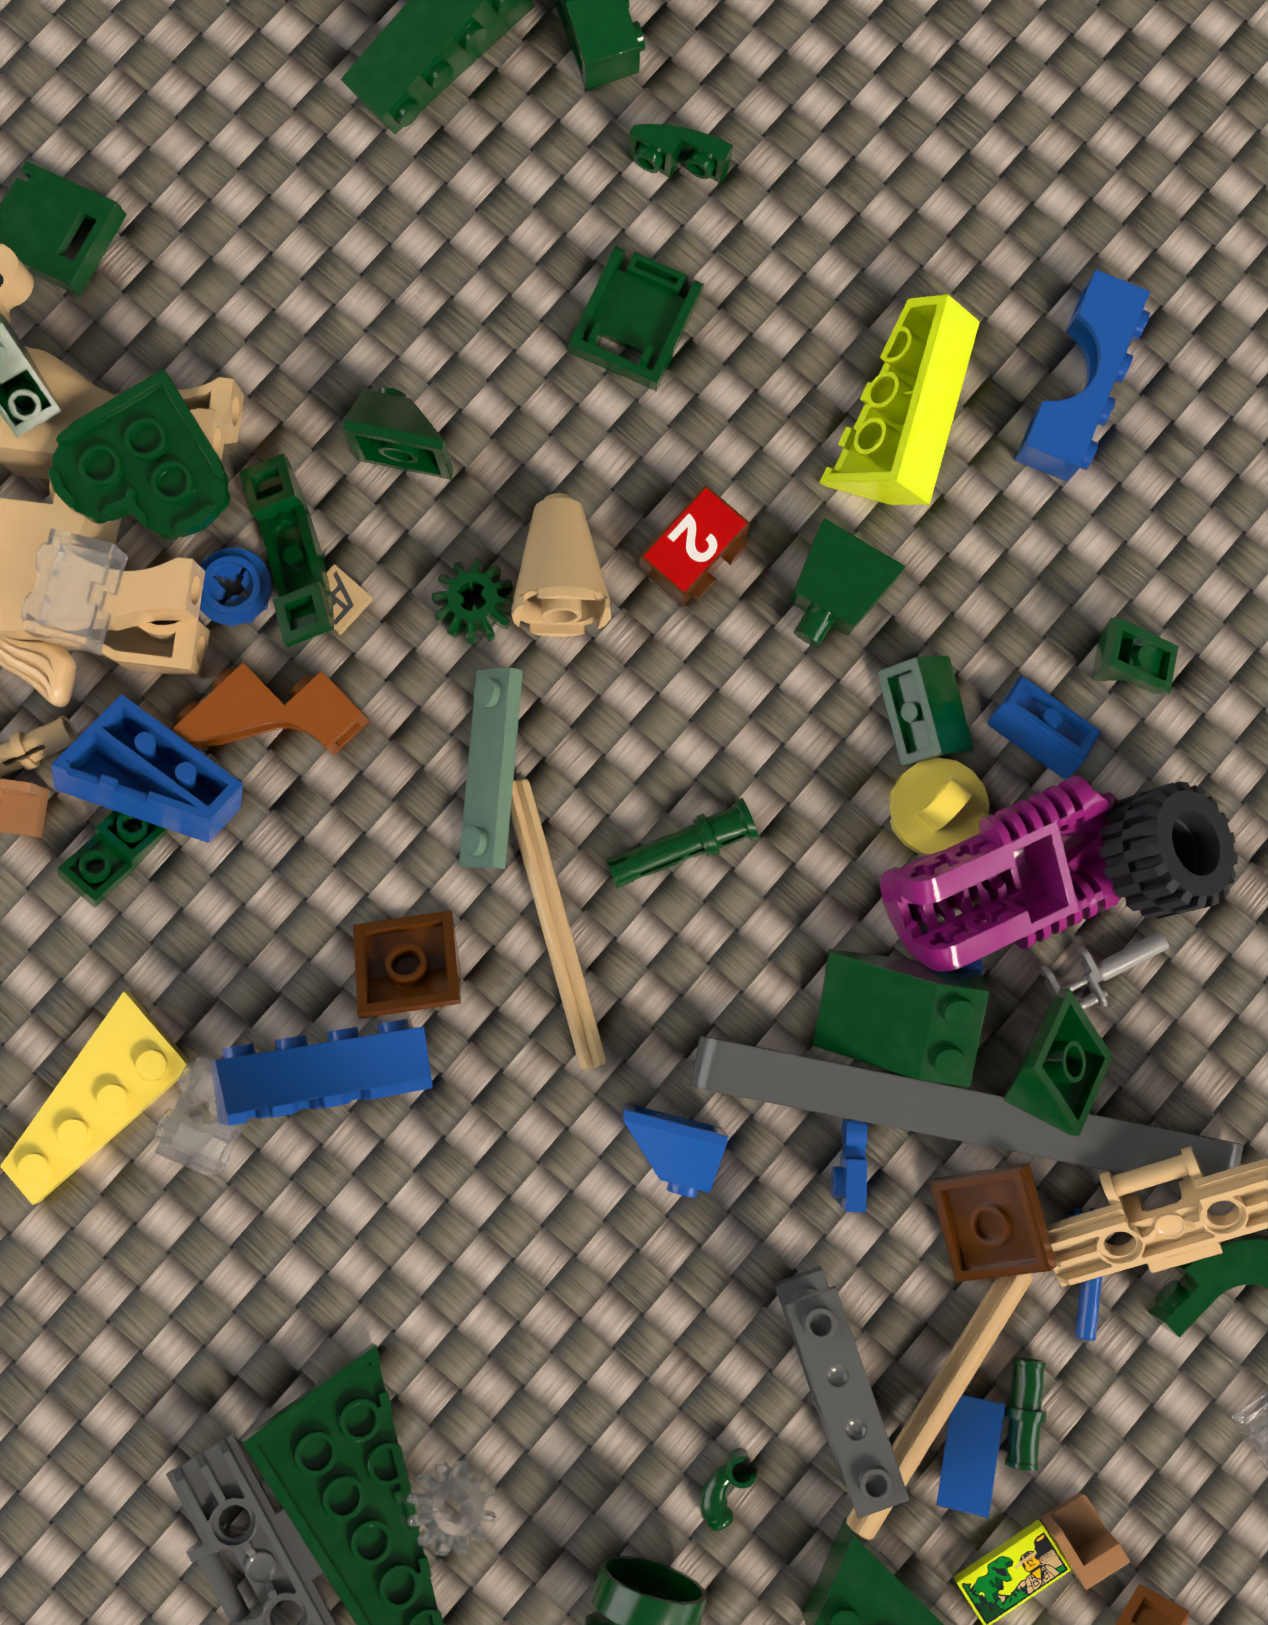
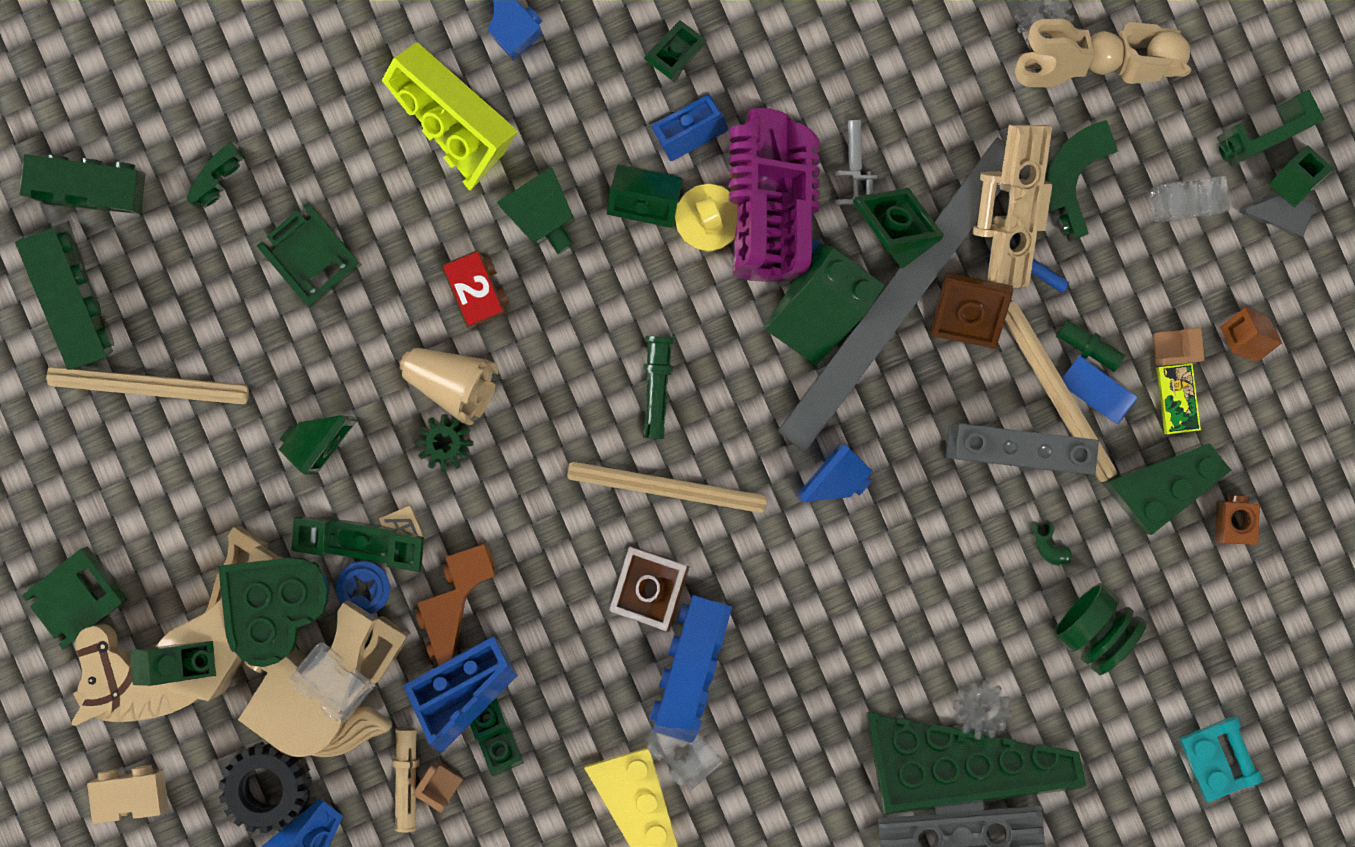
camera: 55 degrees left, 5 degrees up
sand green plate [459,667,523,869] -> none
blue plate [831,1119,868,1213] -> none
black tyre [1100,781,1238,919] -> none
none -> tan axle [46,366,249,405]

